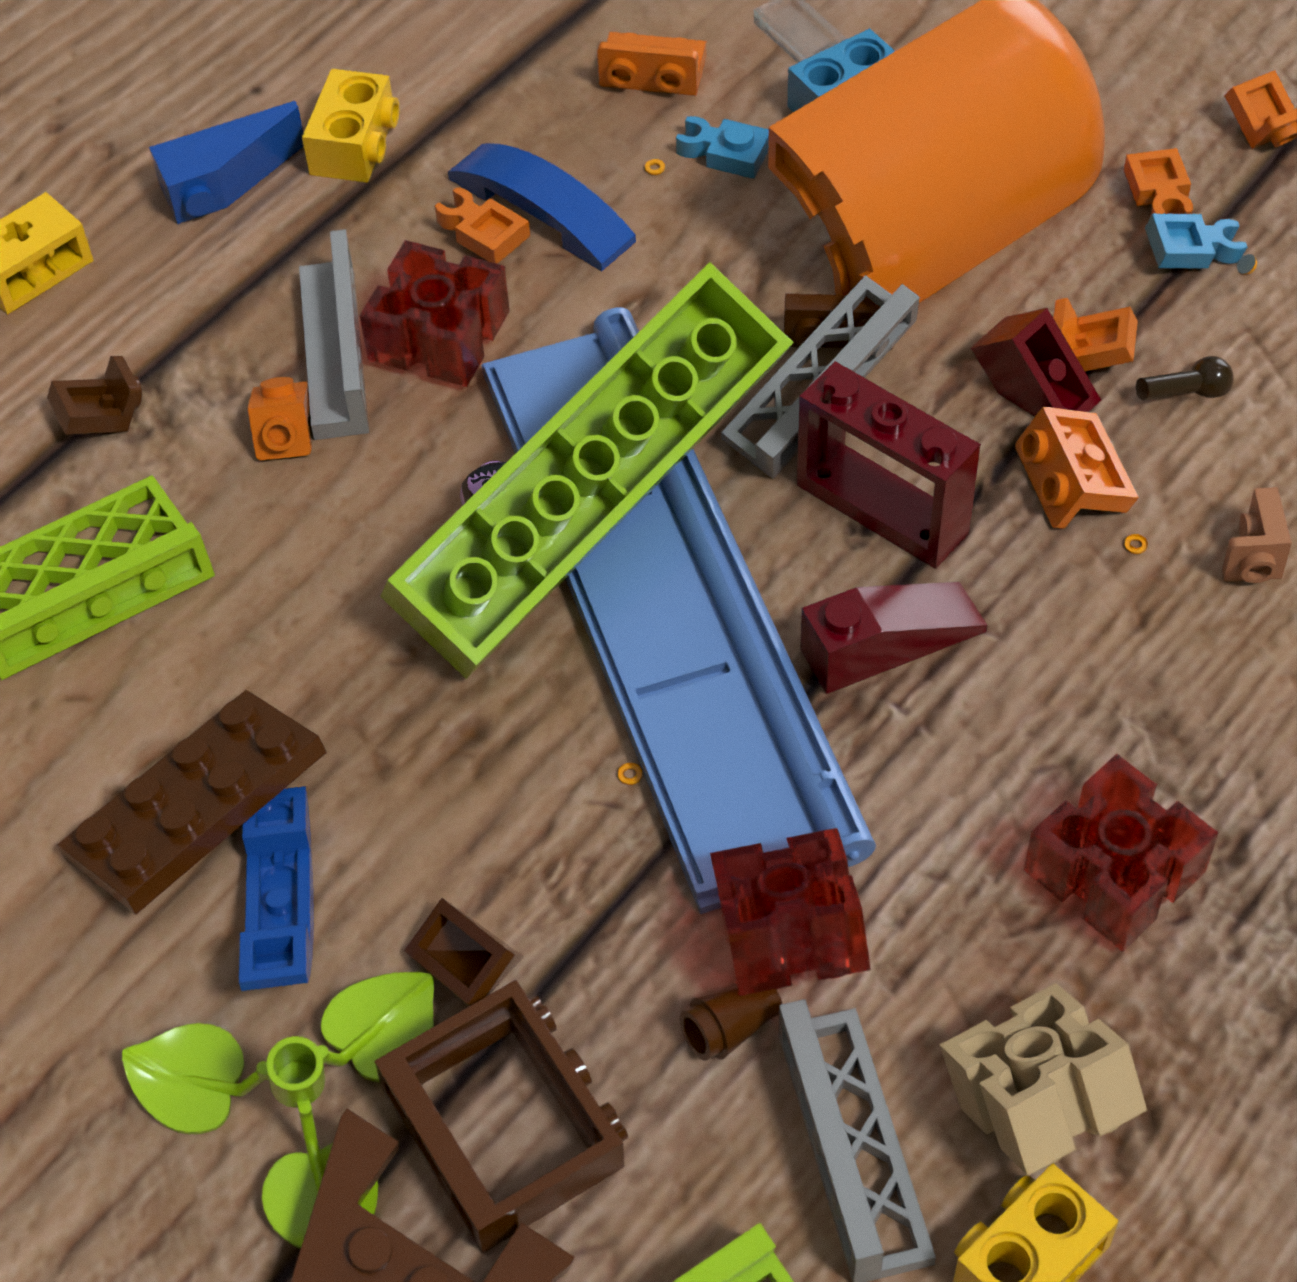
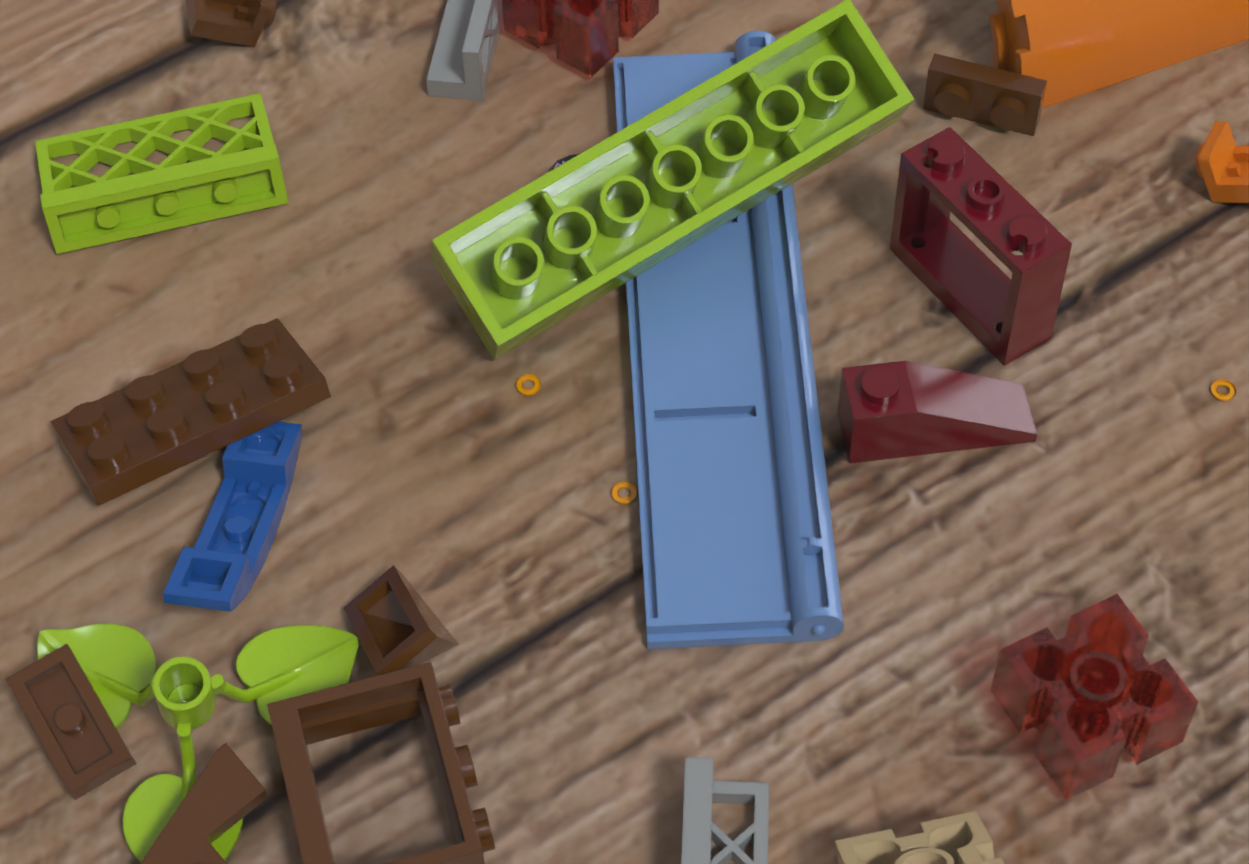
camera: 15 degrees right, 0 degrees up
orange bracket [247,377,312,461] -> none
reddish brown cone [680,978,782,1061] -> none
clear red brick [710,828,871,996] -> none
light grey fence [721,275,920,479] -> none
dark red slope [971,308,1101,417] -> none
orange bracket [1015,407,1139,529] -> none
none -> reddish brown plate [6,644,137,800]
none -> light orange piece [516,374,541,396]

